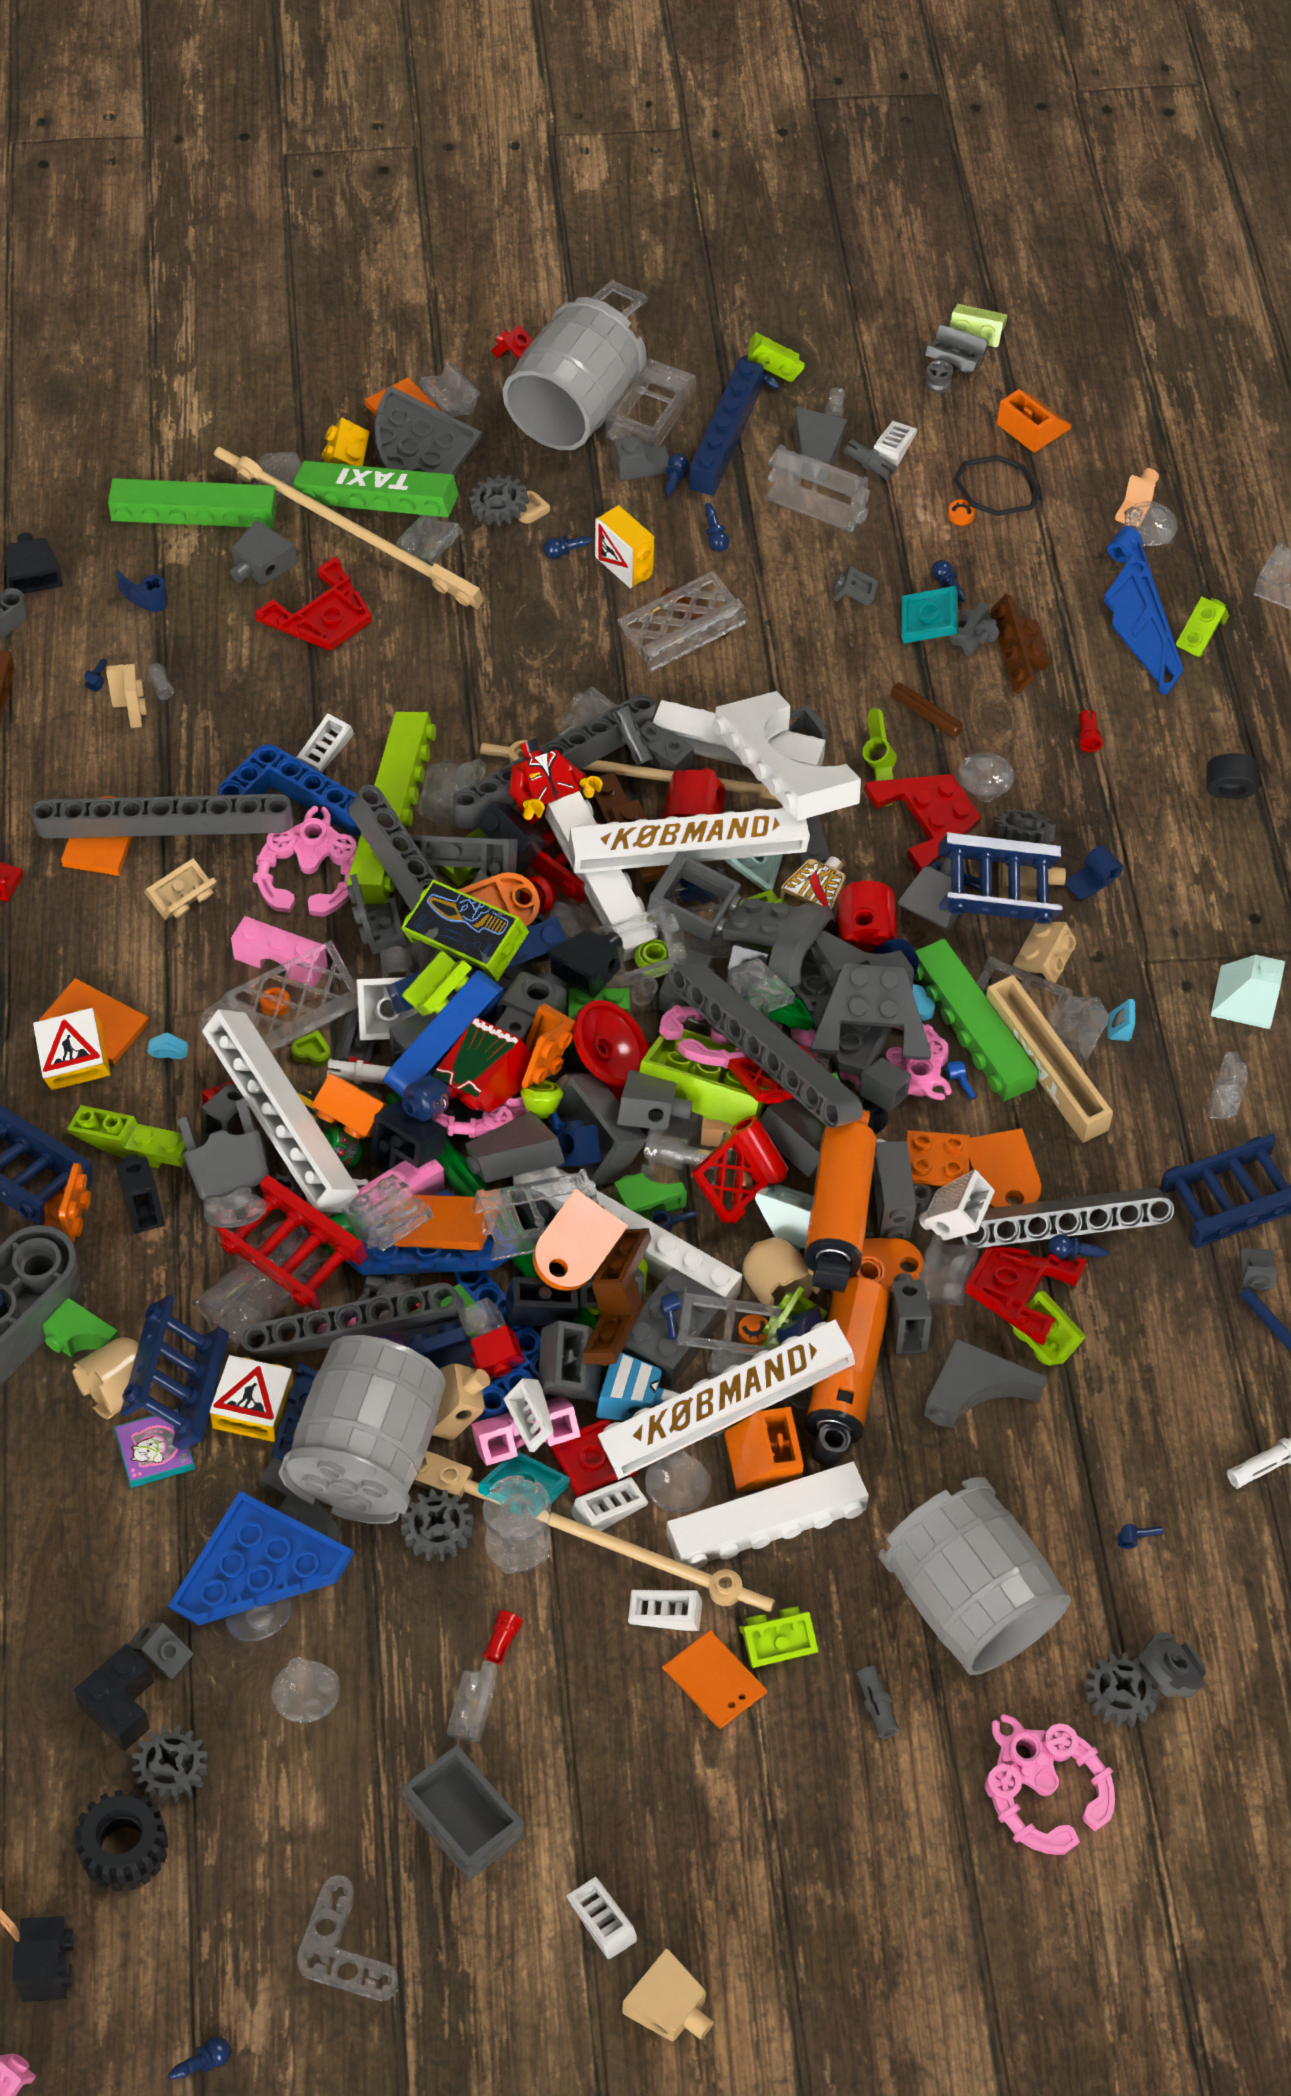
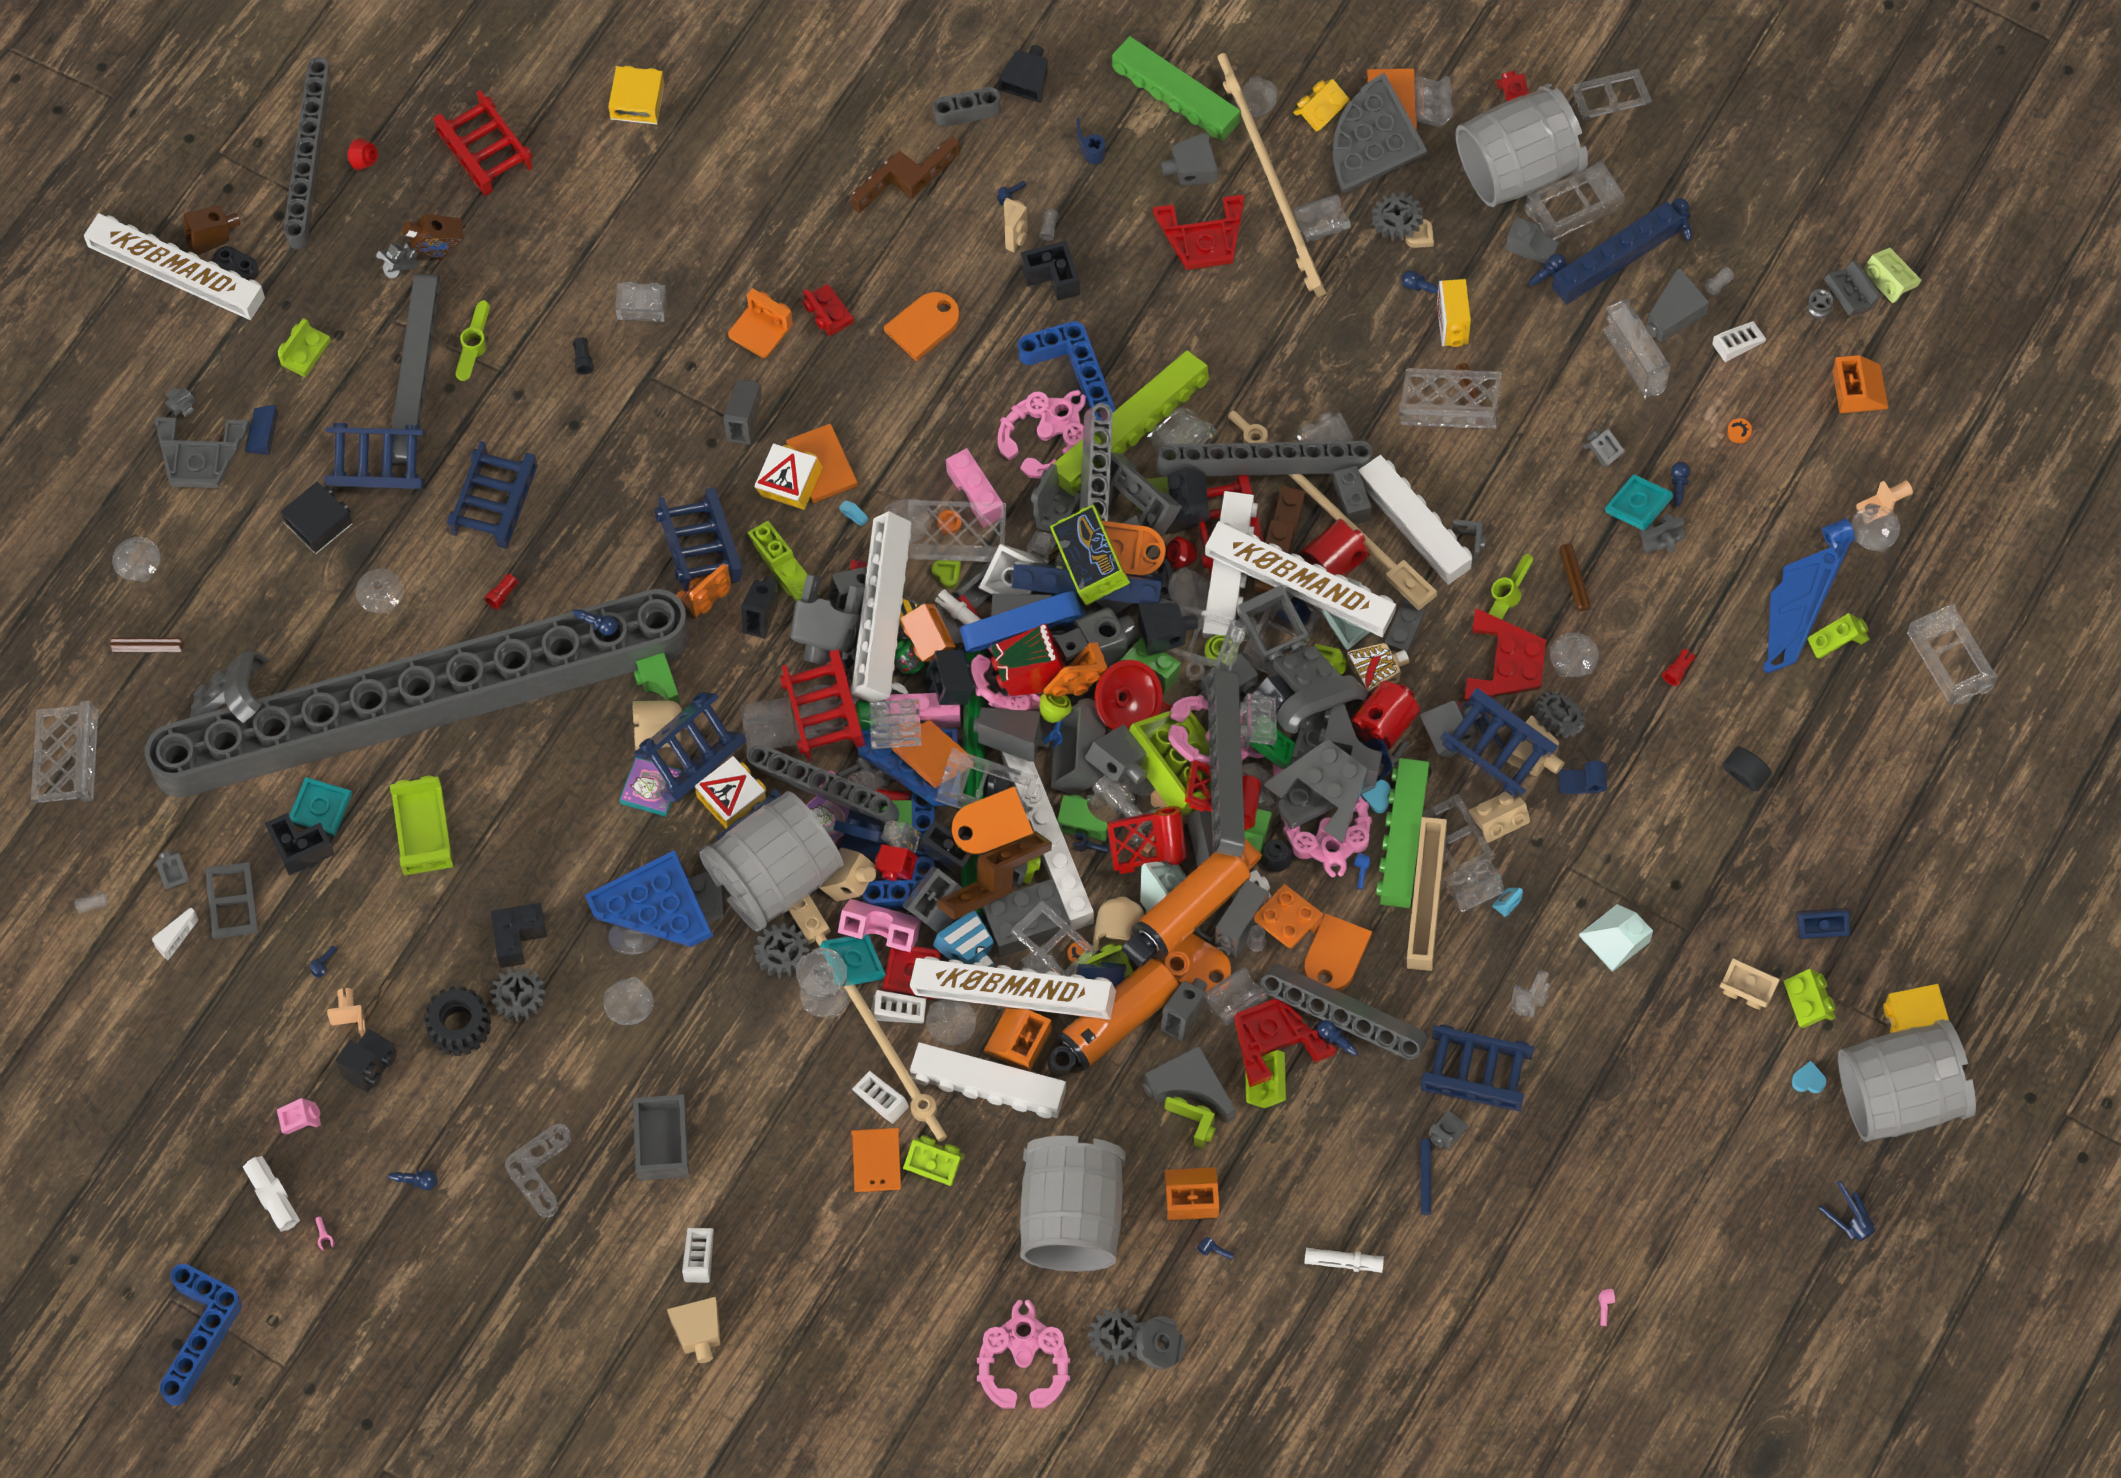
camera: 40 degrees right, 10 degrees up
dark grey beam [30,794,294,838] -> none
dark grey bracket [128,1622,193,1679] -> none
tan bracket [144,858,217,921] -> none
clear dish [203,1187,267,1228] -> none
bright green brick [293,461,459,517] -> none
white slope [296,713,354,773] -> none
lime bracket [402,951,472,1016] -> none
dark blue head [402,1076,450,1121] -> none
clear bracket [447,1660,497,1743] -> none
red pin [482,1610,523,1665] -> none
white slope [503,1378,554,1452] -> none
red torso [509,738,603,820] -> none
dark blue brick [552,1120,601,1167] -> none
dark grey pin [612,706,653,766] -> none
dark blue hand [660,1292,681,1340] -> none
dark blue bar [705,503,730,552] -> none
white arch [713,691,861,821] -> none
lime bracket [747,332,805,383] -> none
dark grey pin [844,439,897,481] -> none
dark grey pin [856,1666,900,1739] -> none
dark grey brick [860,1057,911,1113] -> none
white torso [919,1169,995,1240] -> none
black piece [954,455,1042,516] -> none
reddish brown bracket [991,594,1050,694] -> none
none -> black brick [1020,241,1080,300]
none -> orange slope [1164,1167,1219,1220]
none -> lime bracket [1165,1097,1216,1149]

